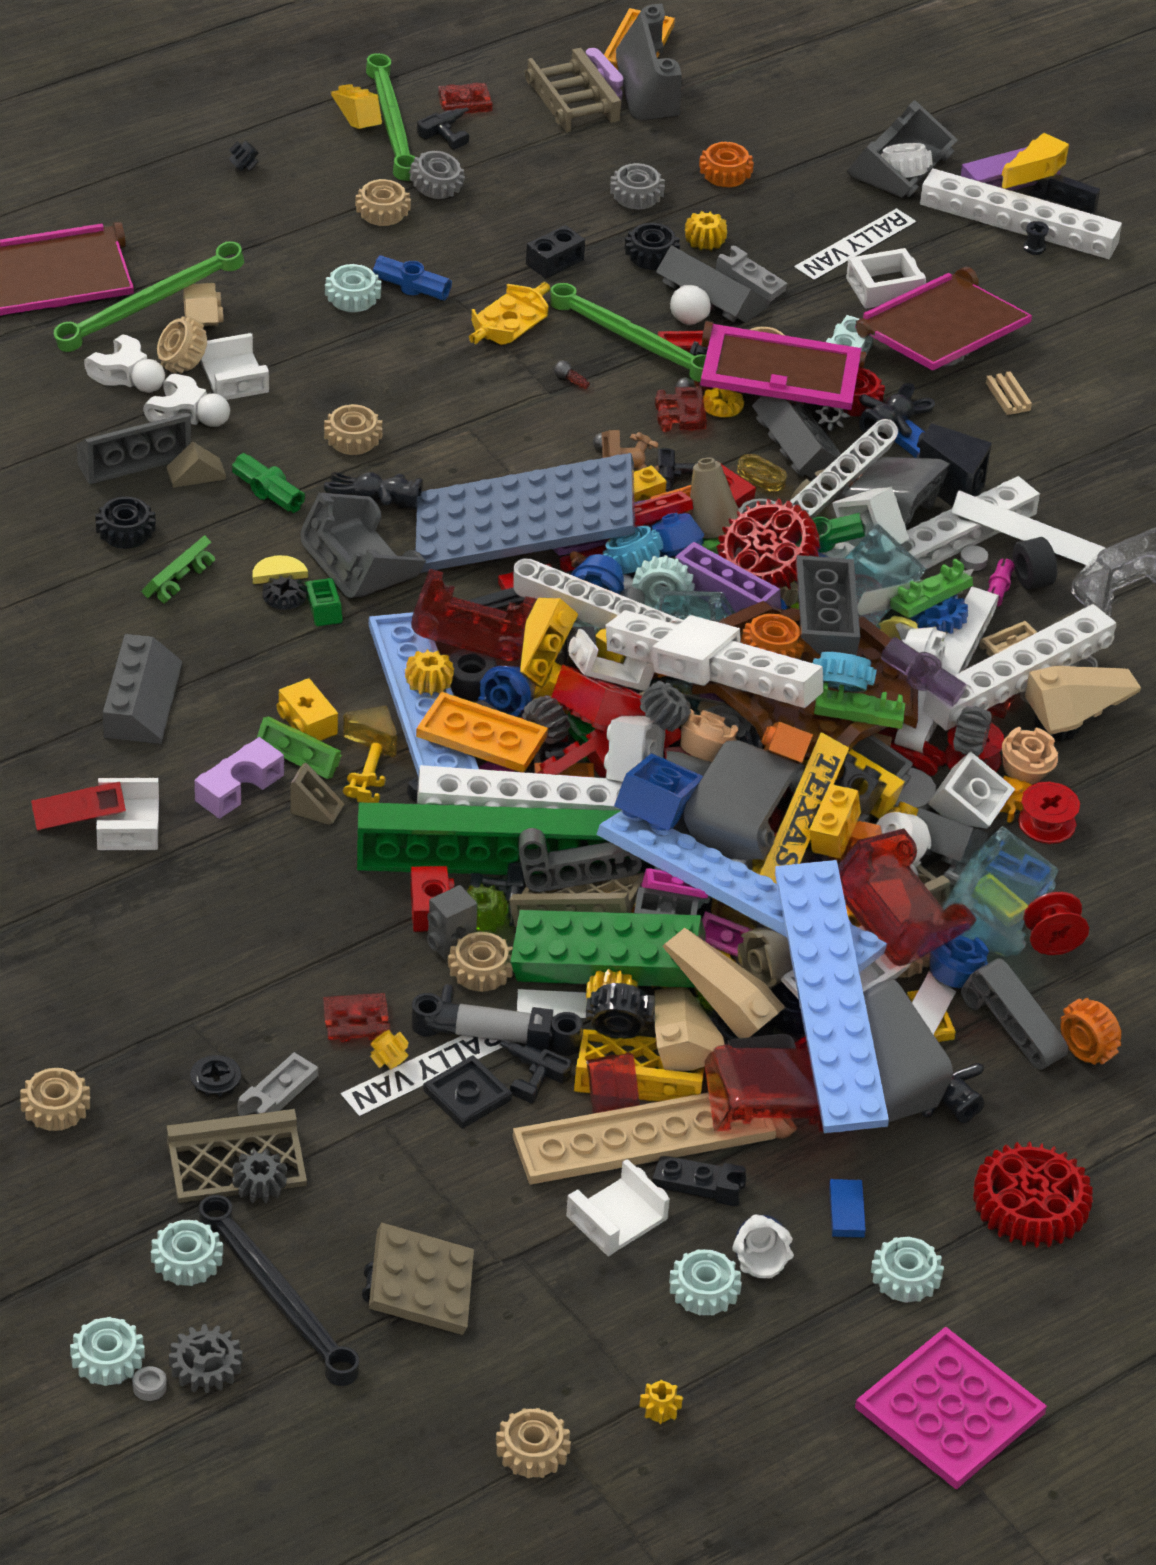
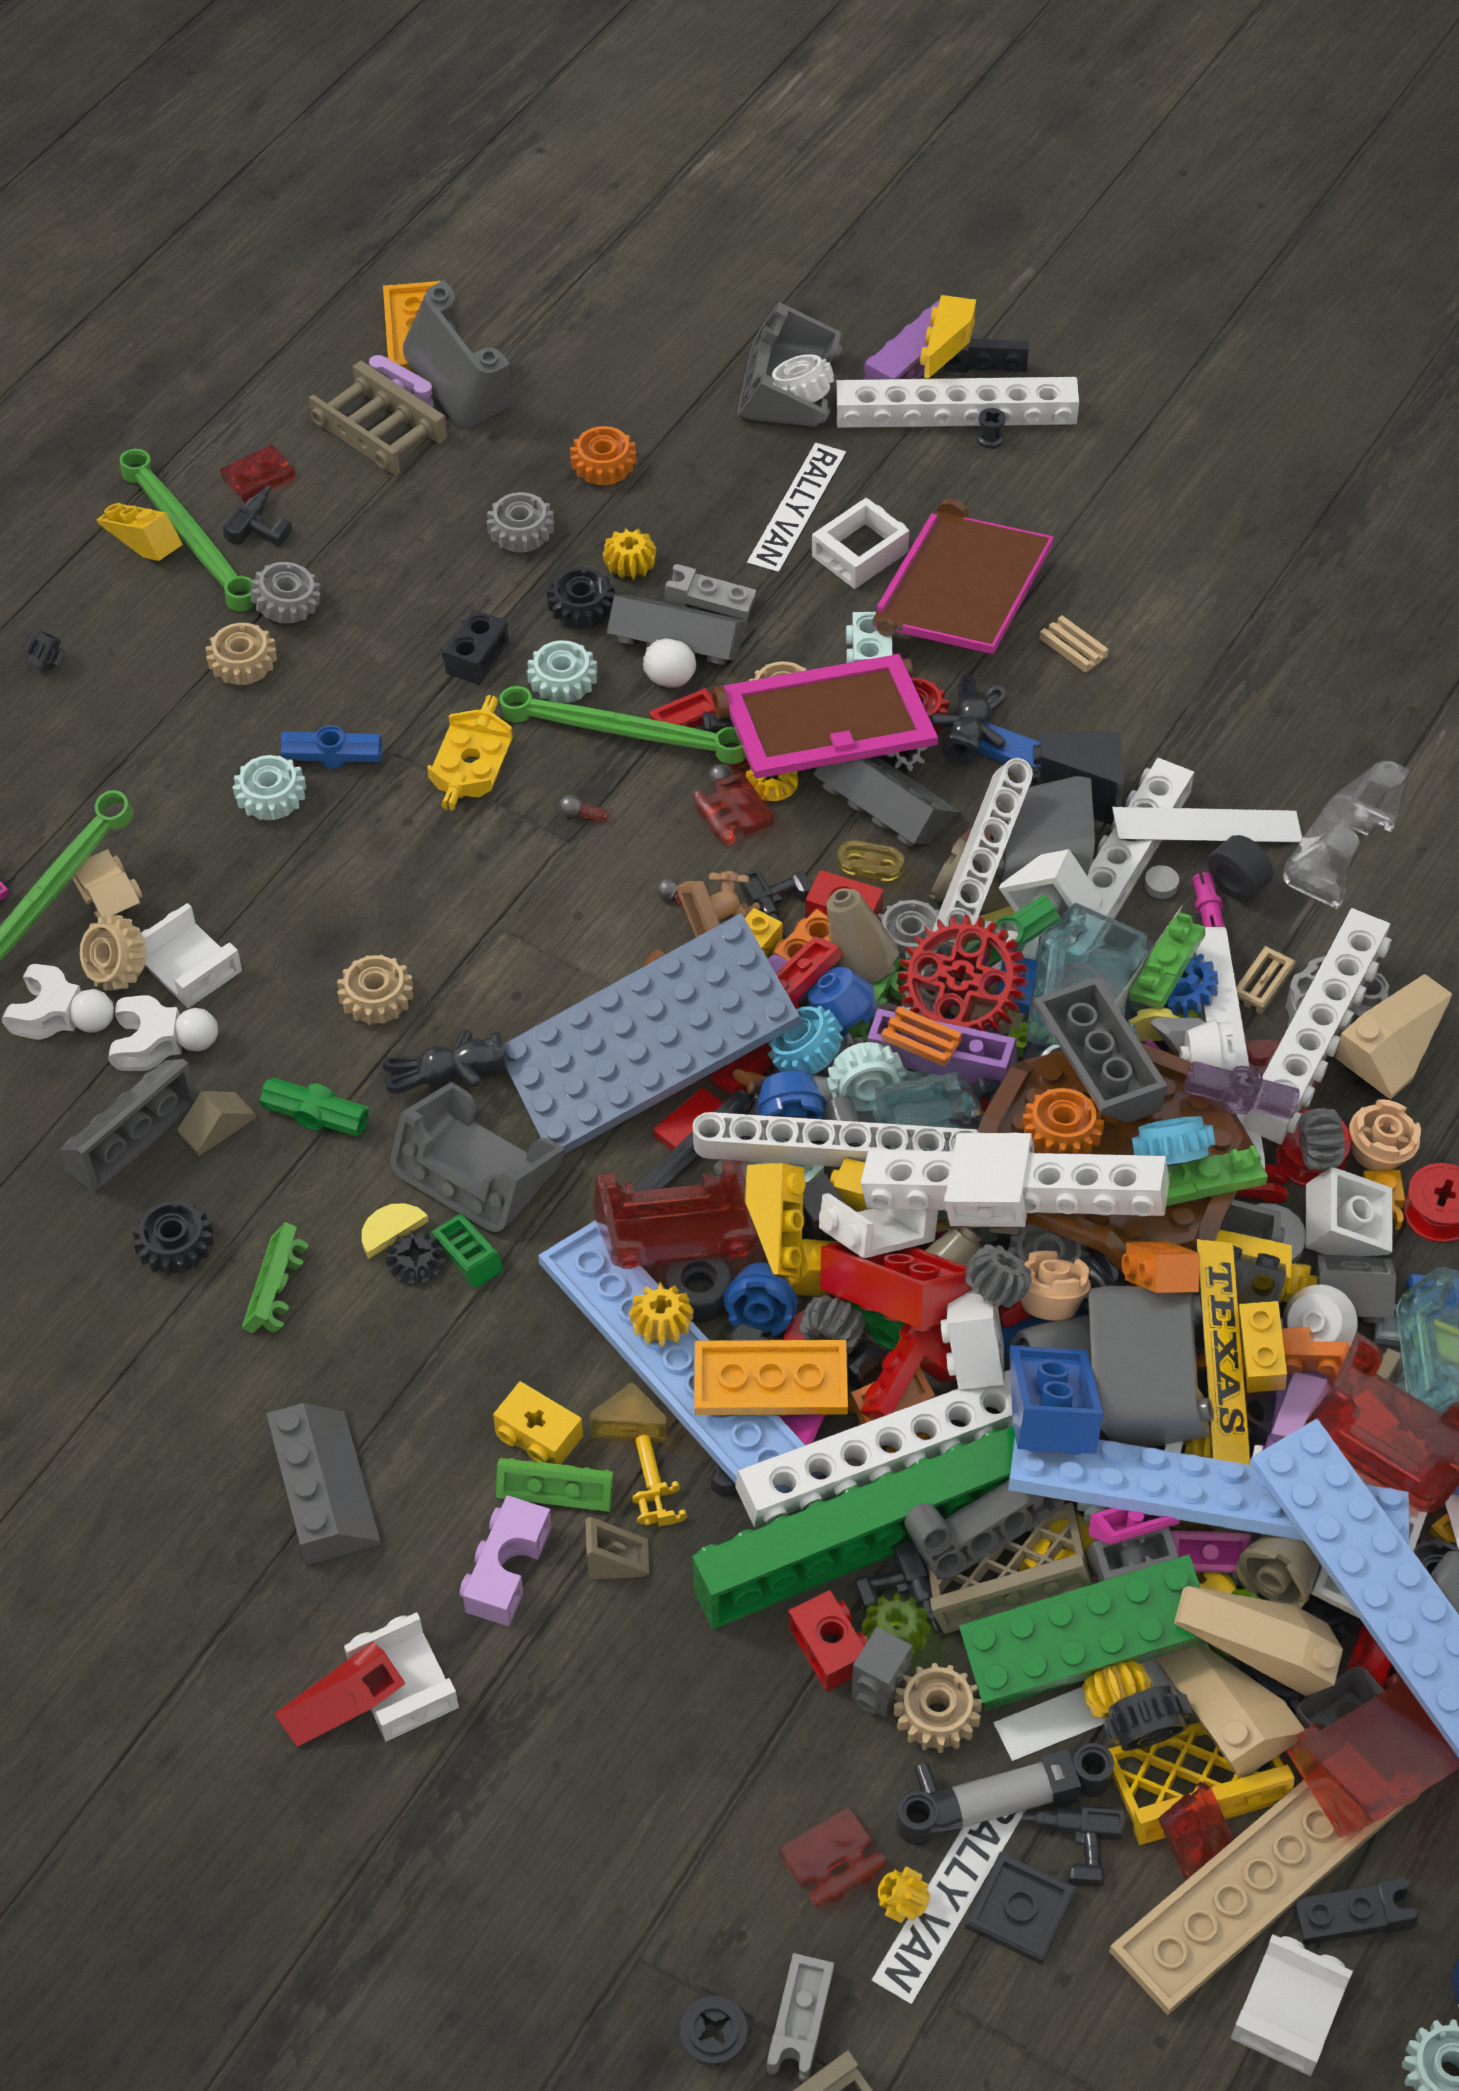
camera: 20 degrees left, 10 degrees up
none -> light aqua gear [527,641,597,703]
none -> orange tile [881,1006,962,1067]

